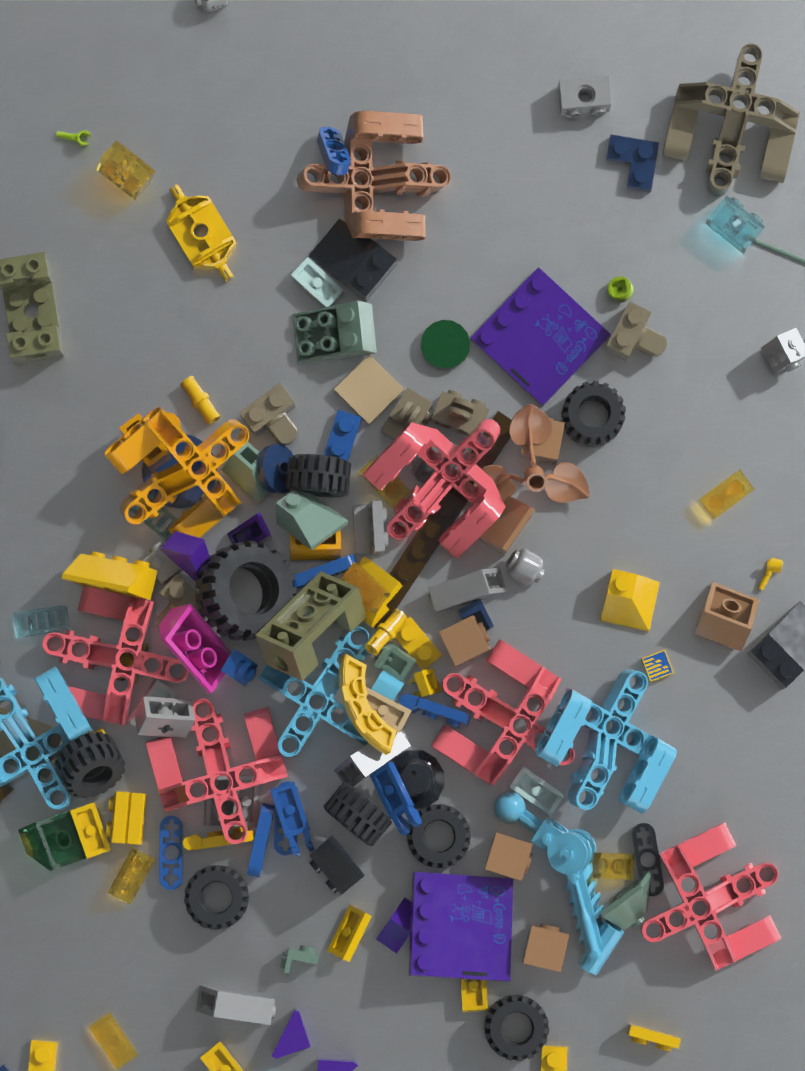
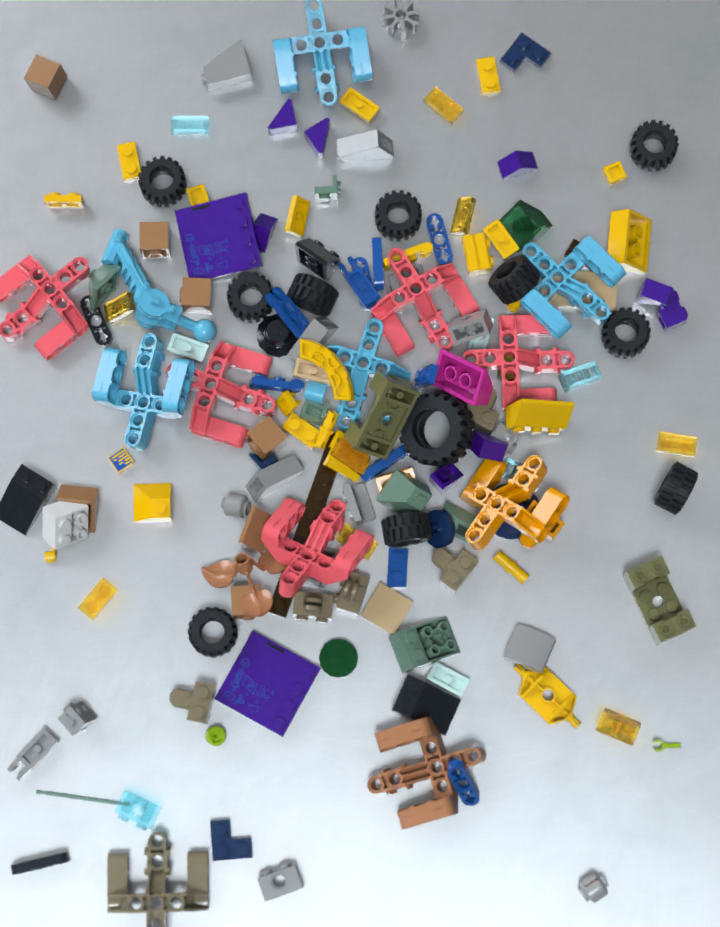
camera: 170 degrees right, 5 degrees down
none -> white slope [43,501,89,550]
none -> dark purple slope [497,151,538,180]
none -> light grey slope [503,624,556,674]

